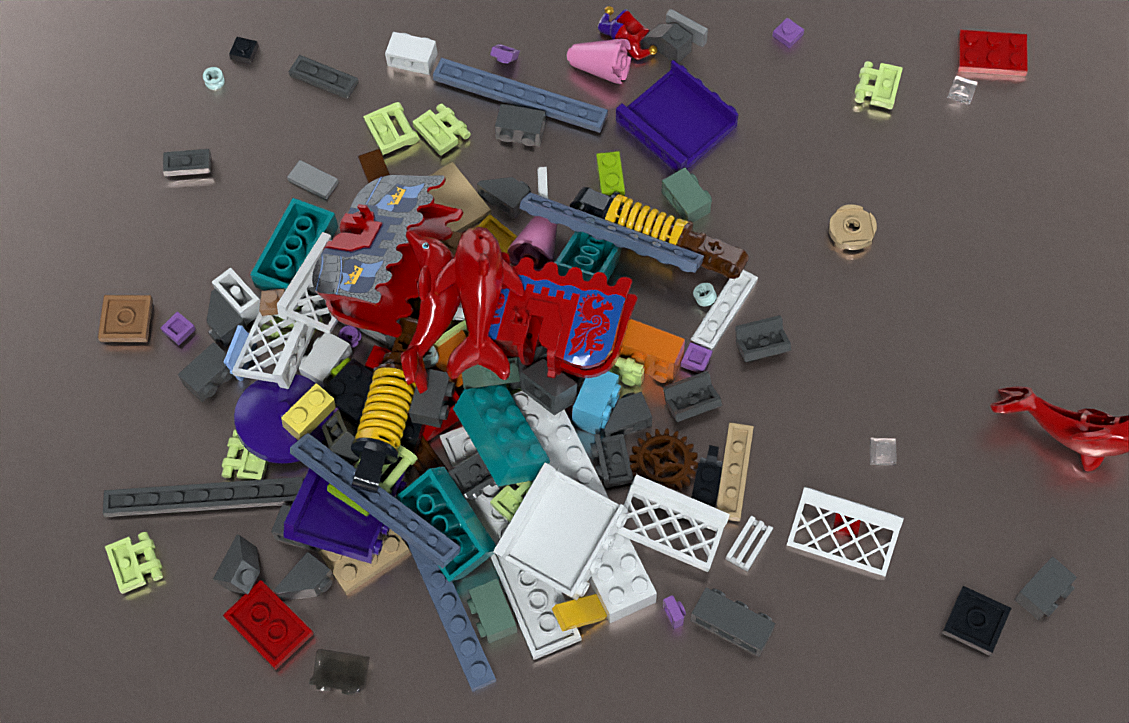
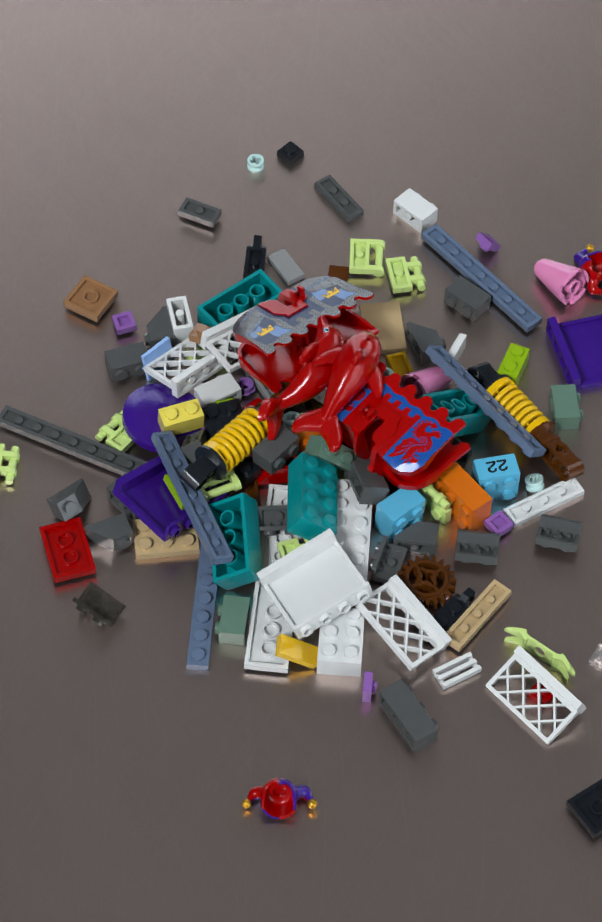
camera: 25 degrees right, 10 degrees down
none -> black hinge [243,235,266,279]
none -> medium azure brick [471,453,521,502]
none -> yellowish green piece [504,627,576,683]

